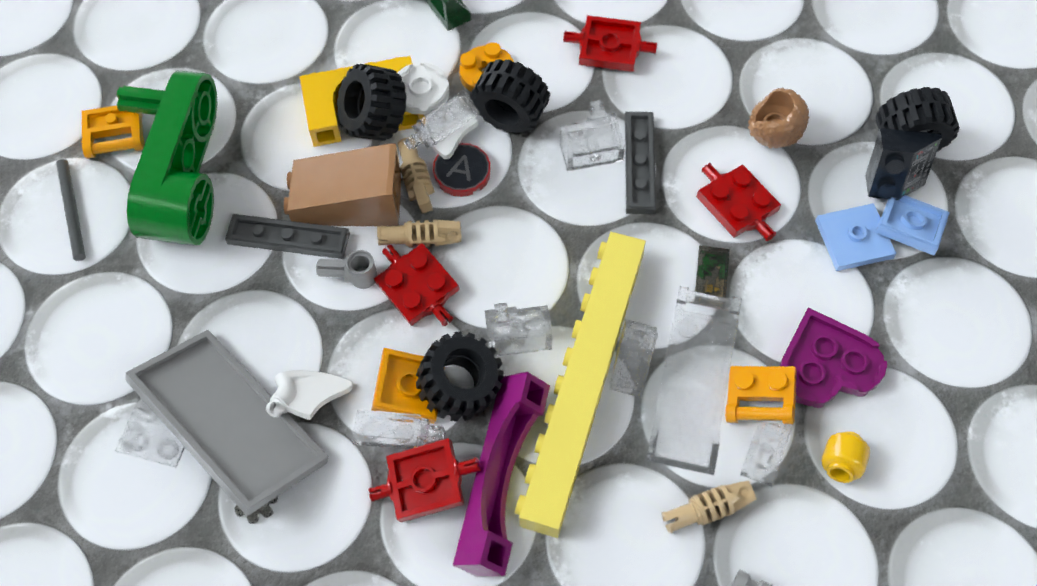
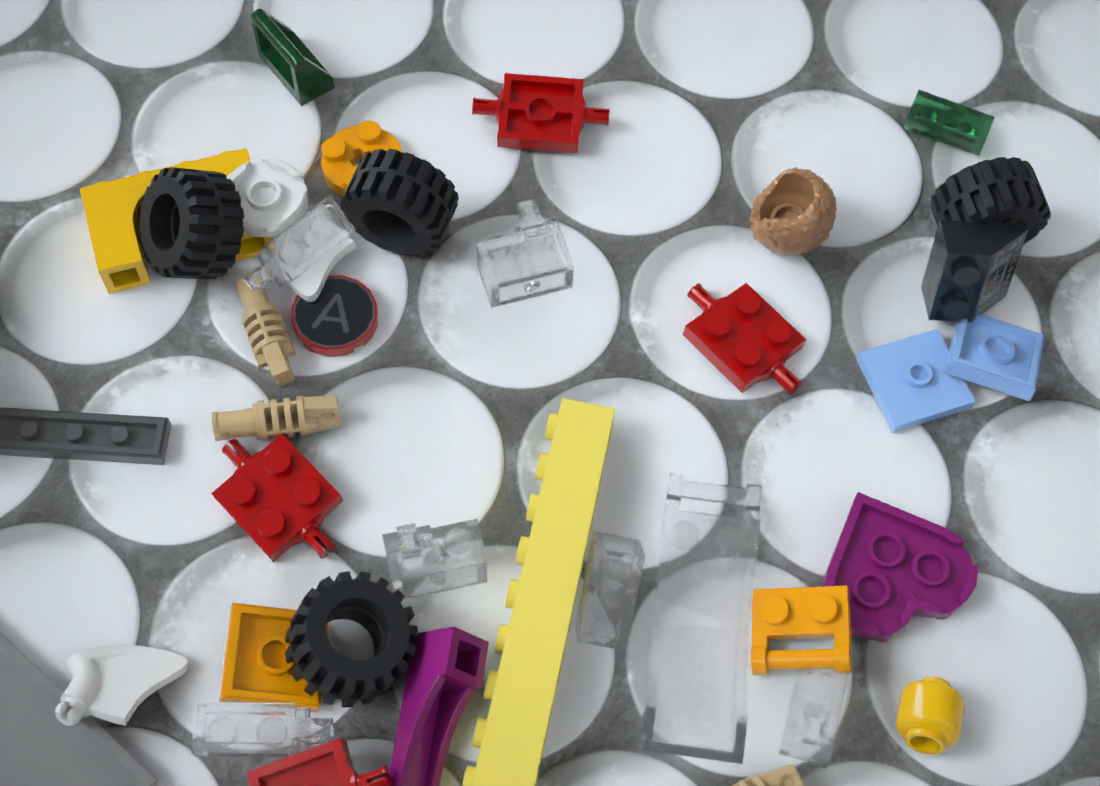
camera: 10 degrees left, 0 degrees up
medium nougat slope [284,143,402,226] -> none
light grey axle [316,250,377,289] -> none
dark grey tile [624,111,656,214] -> none
clear smoke tile [693,245,730,307] -> none
none -> clear green plate [903,90,995,156]

